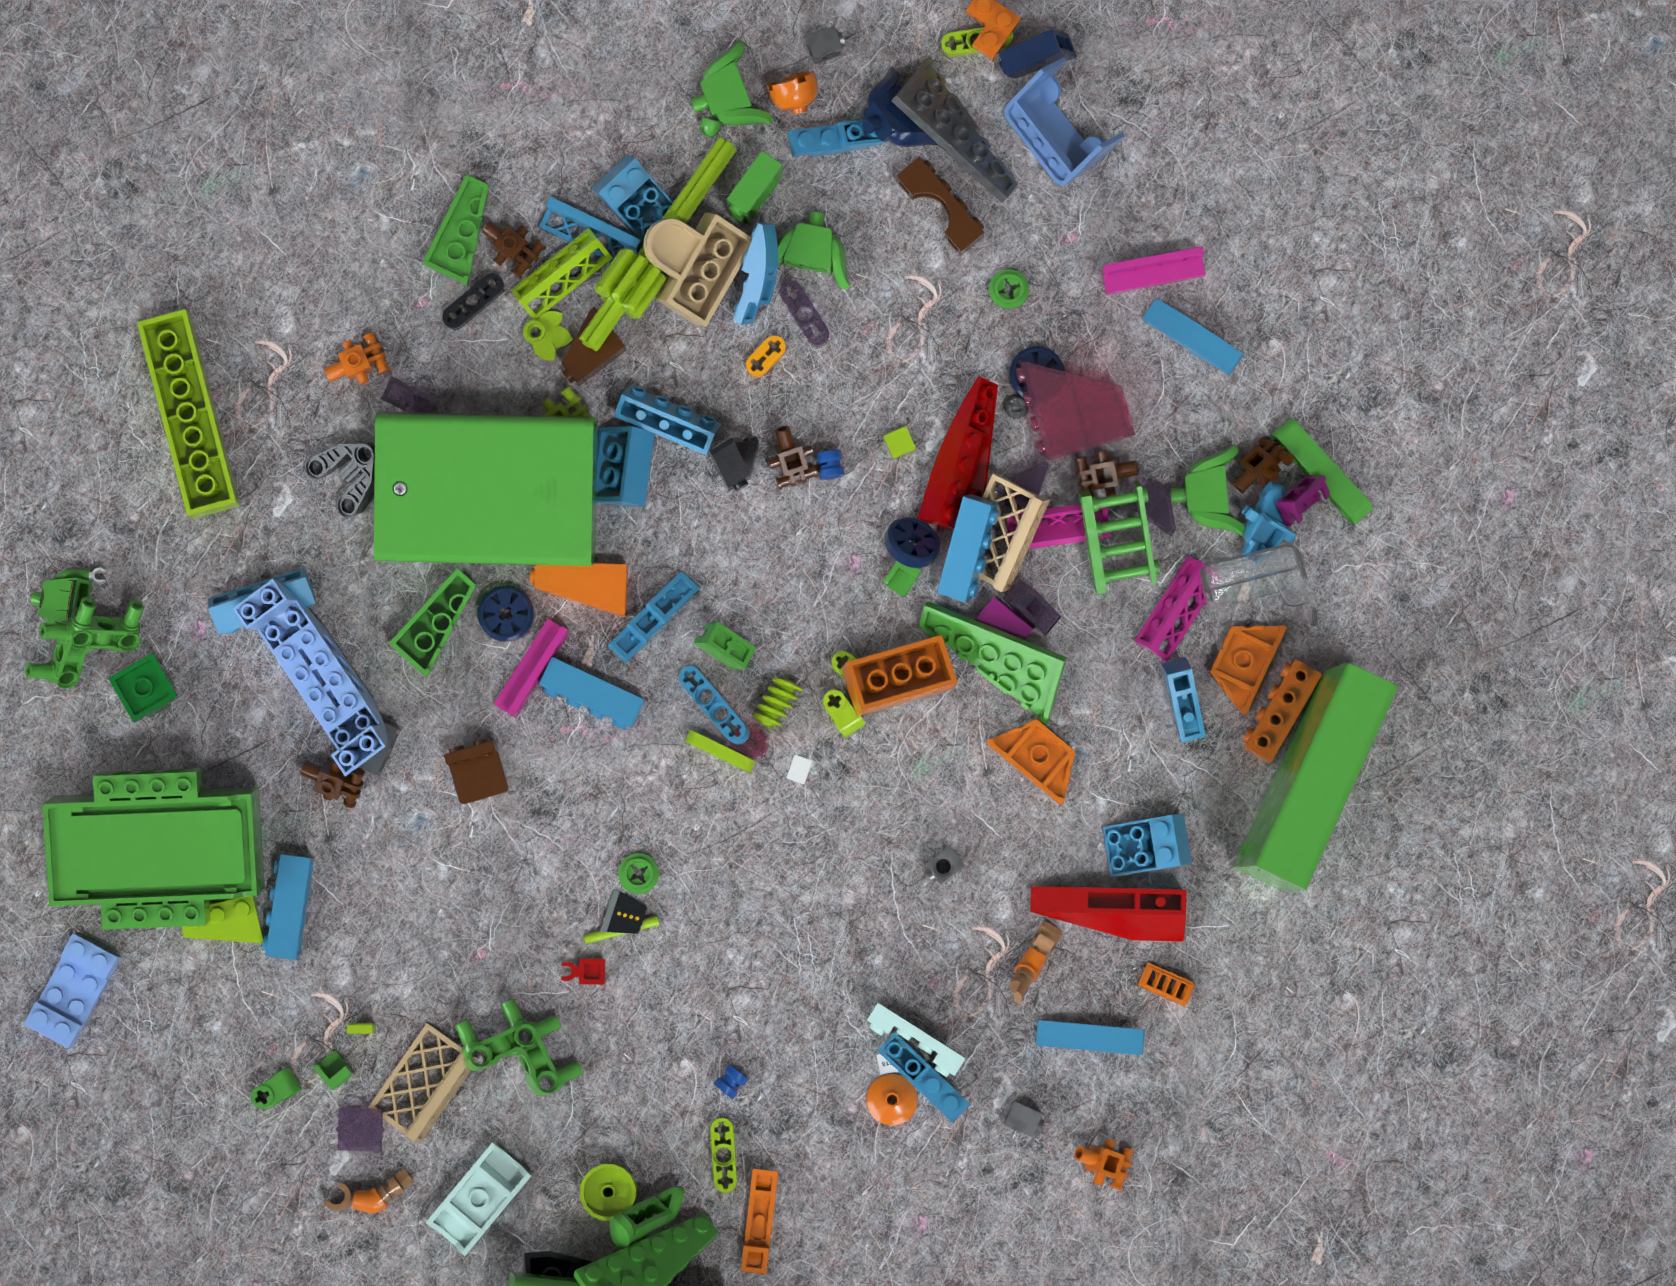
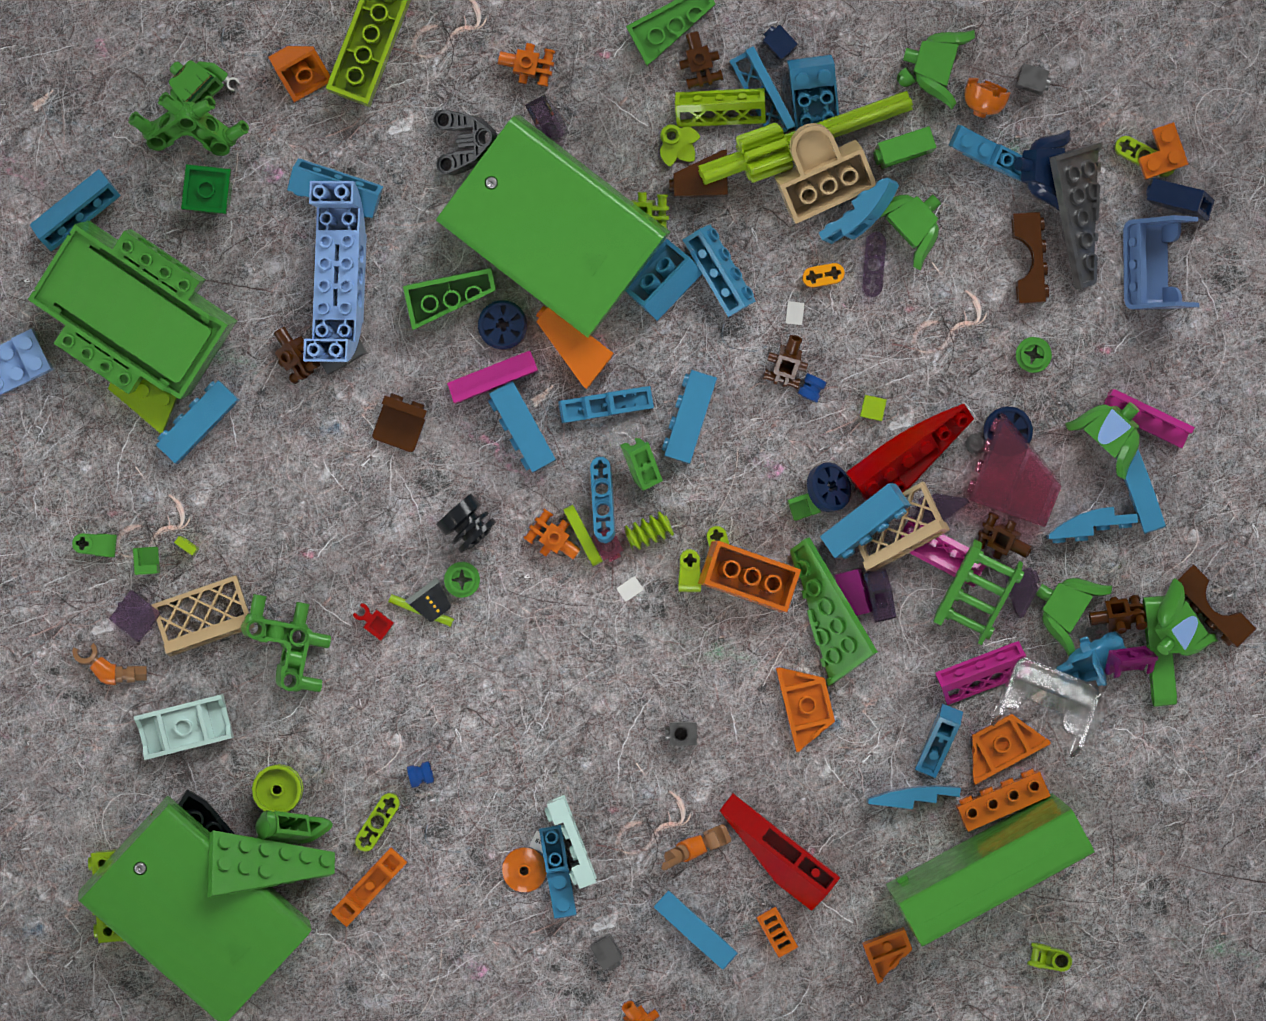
camera: 30 degrees right, 5 degrees up
black beam [442,273,505,330] -> none
black wedge [710,437,760,492] -> none
dark azure slope [1102,814,1192,877] -> none
none -> dark azure brick [30,169,121,252]
none -> orange slope [268,46,330,102]
none -> black wheel [436,494,496,553]
none -> orange piece [523,508,581,560]
none -> dark azure brick [662,370,717,464]
none -> dark blue brick [763,25,798,62]
none -> white sticker [786,301,804,325]
none -> orange wing [862,927,913,984]
none -> dark azure slope [867,785,961,809]
none -> lime piece [1027,942,1072,972]
none -> dark azure slope [1046,507,1138,543]
none -> bright green torso [1065,402,1140,480]
none -> bright green torso [1155,578,1218,656]
none -> reddish brown arch [1175,564,1257,648]

